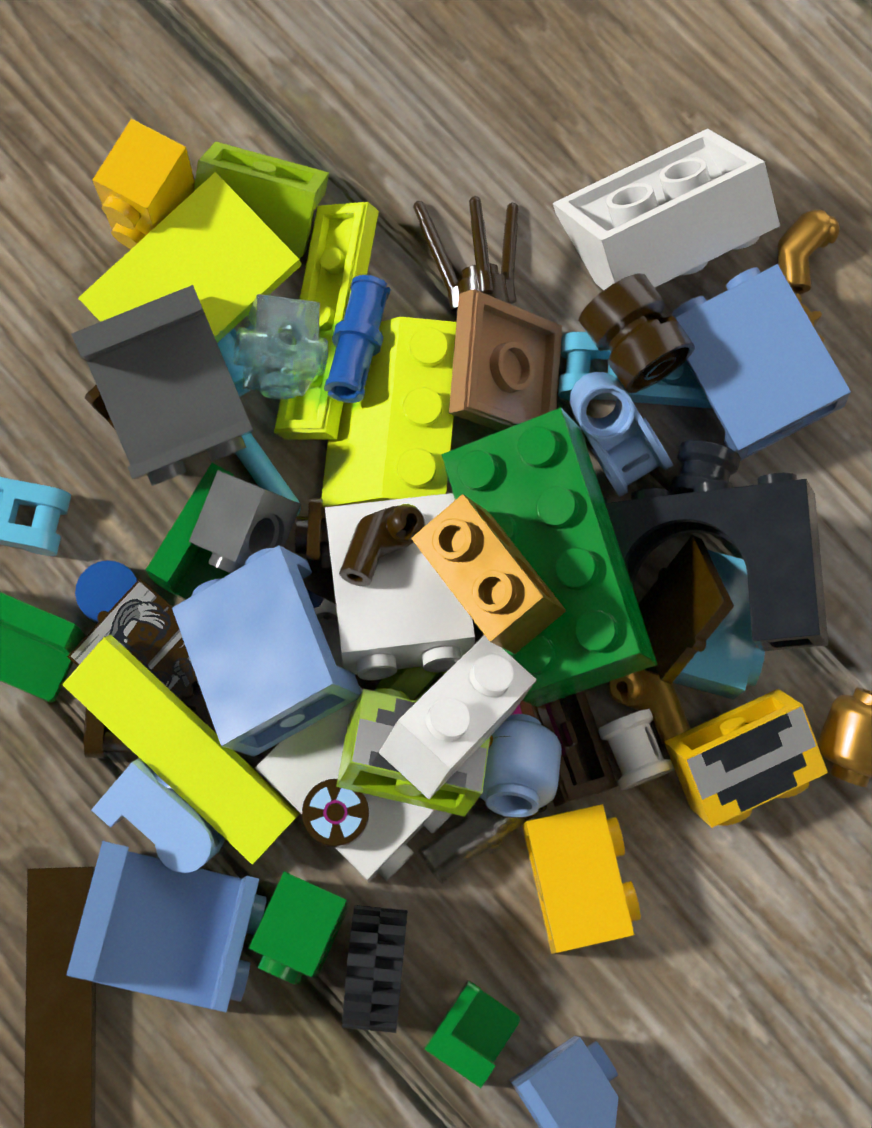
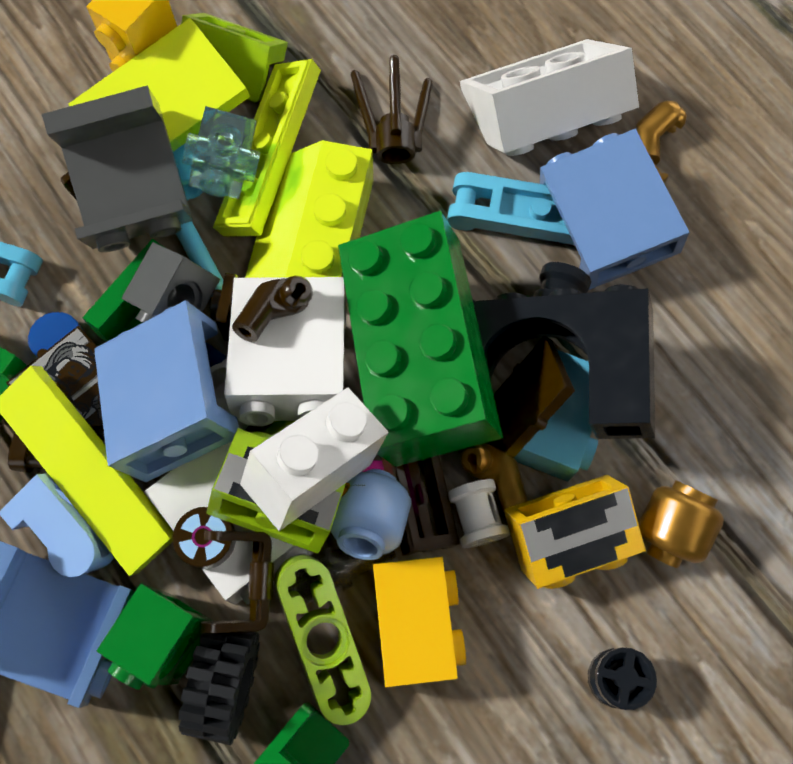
camera: 10 degrees right, 5 degrees down
blue pin [324,275,391,403] -> none
brick [411,494,566,654] -> none
medium nougat tile [449,289,562,431] -> none
light blue piece [570,372,673,497] -> none
dark brown wheel [578,273,695,393] -> none
none -> dark brown piece [199,531,274,633]
none -> lime beam [275,554,371,725]
none -> black wheel [588,647,657,710]

